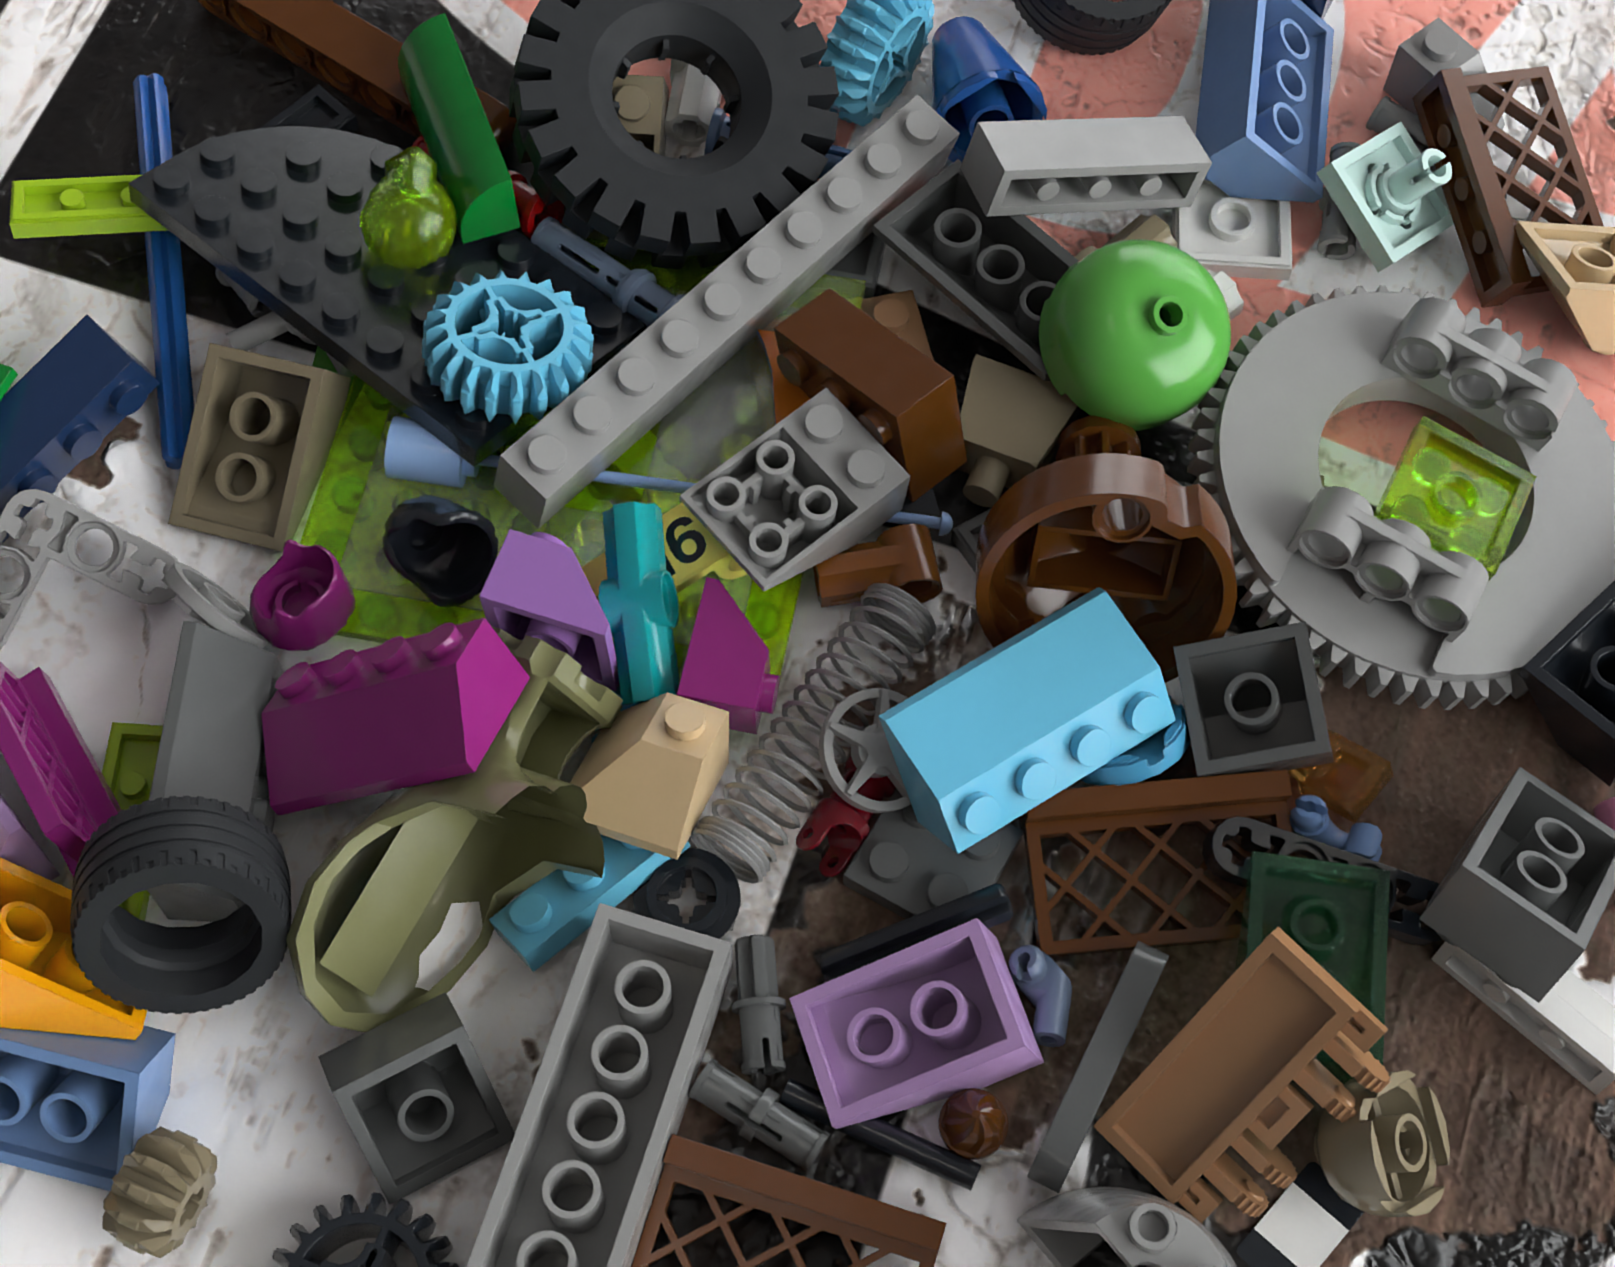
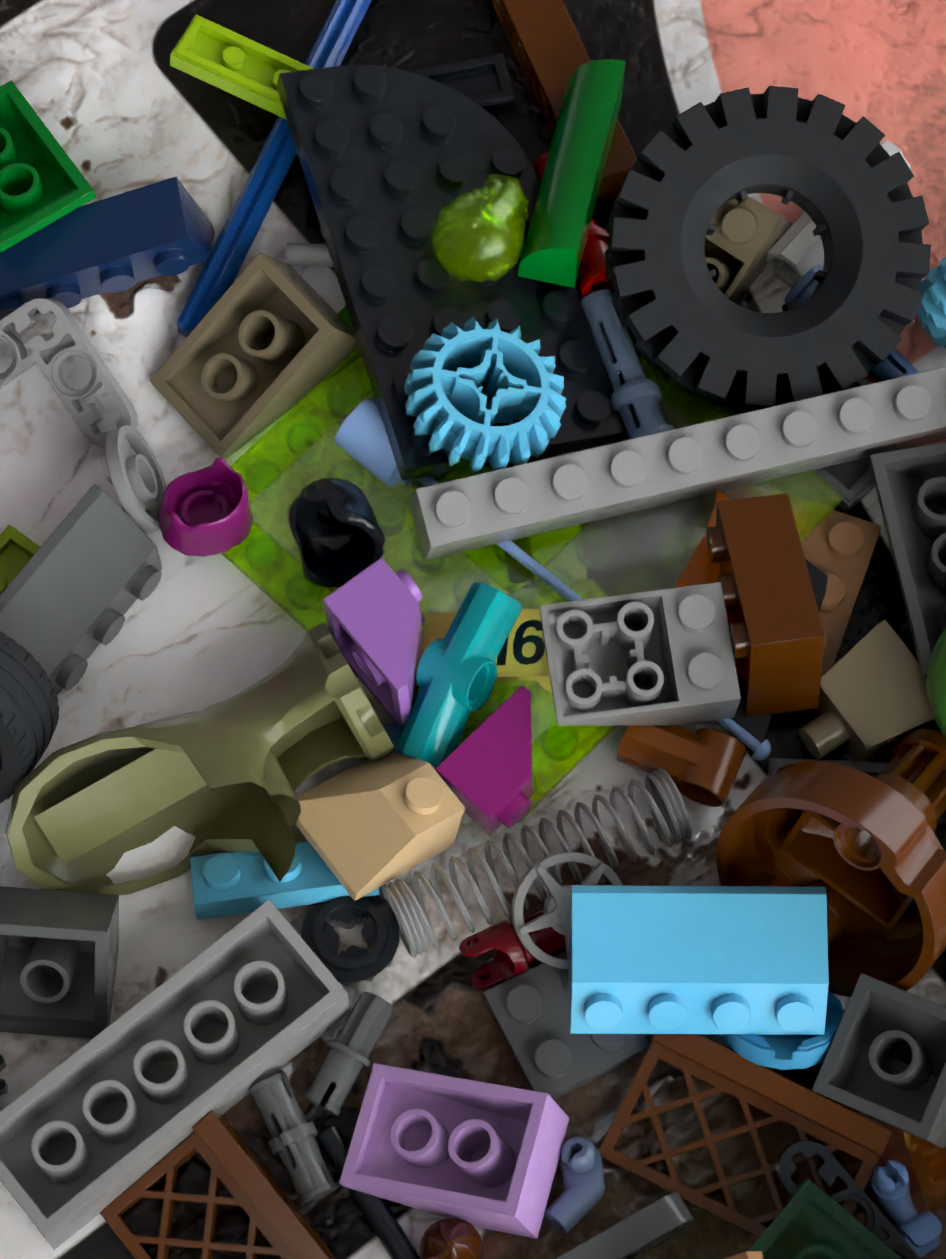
camera: 35 degrees right, 5 degrees up
magenta slope [261,617,530,816] -> none
black axle [819,883,1013,982] -> none

